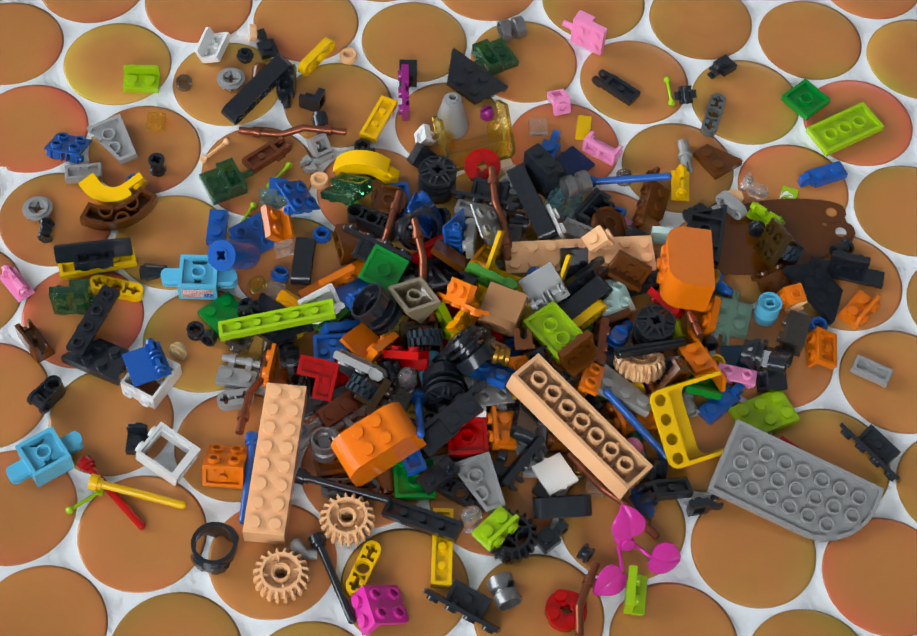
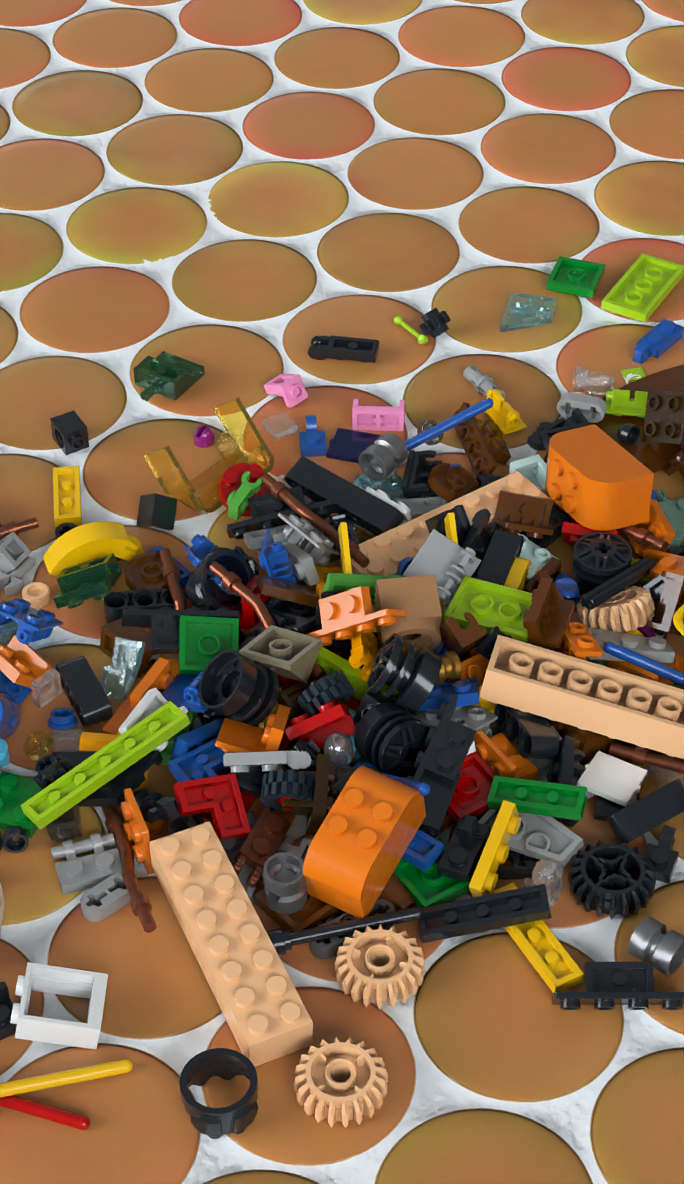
camera: 25 degrees left, 15 degrees down
orange bracket [202,444,248,489] -> none
blue piece [239,432,258,525] -> none
light grey arm [290,538,318,560] -> none
black piece [308,532,356,624] -> none
blue plate [313,226,331,244] -> none
yellow beam [346,540,381,597] -> none
dark pink bracket [350,585,409,635] -> none
magenta wing [398,64,410,121] -> none
white tile [414,123,436,146] -> none
black wheel [418,155,457,205] -> none
light grey cone [433,92,469,140] -> none
black wing [446,48,508,105] -> none
lime bracket [472,505,519,552] -> none
flat silver wheel [497,16,527,43] -> none
black slope [523,143,568,200] -> none
bright pink plate [562,10,607,55] -> none
yellow sticker [575,115,592,141] -> none
light nougat bracket [581,225,615,254] -> none
reddish brown wing [693,144,743,180] -> none
dark grey beam [701,93,726,137] -> none
black plate [707,54,737,79] -> none
black bush [749,220,765,237] -> none
none -> clear light blue slope [101,637,145,700]
none -> bright green plate [227,471,262,521]
none -> yellow plate [469,800,521,898]
none -> green plate [487,775,588,821]
none -> clear light blue wing [500,292,558,332]
none -> black hinge [617,423,640,446]

